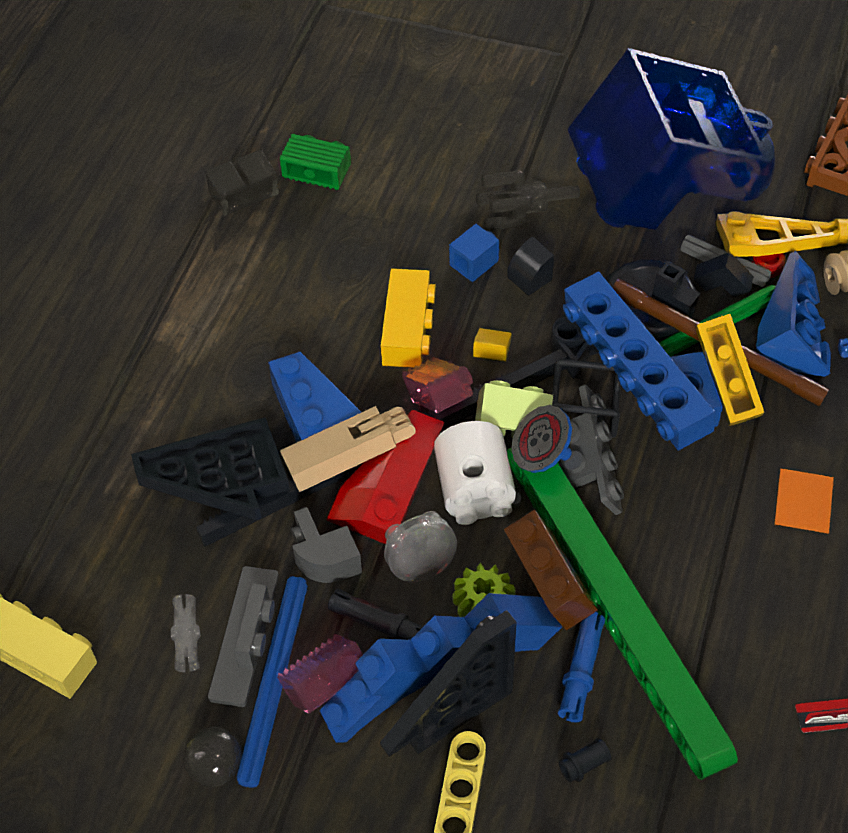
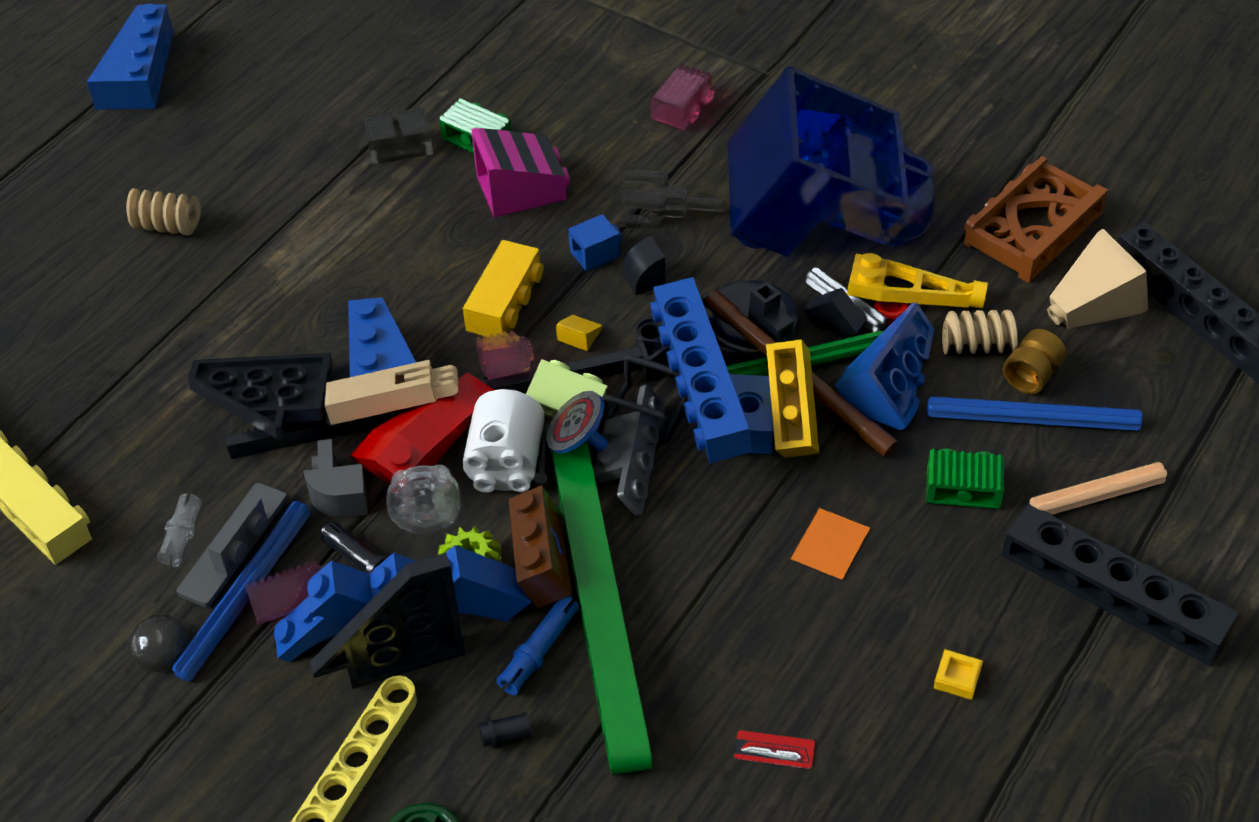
camera: 15 degrees right, 5 degrees down
none -> tan piece [126,188,201,235]
none -> dark pink slope [471,128,570,217]
none -> clear pink brick [651,63,714,130]

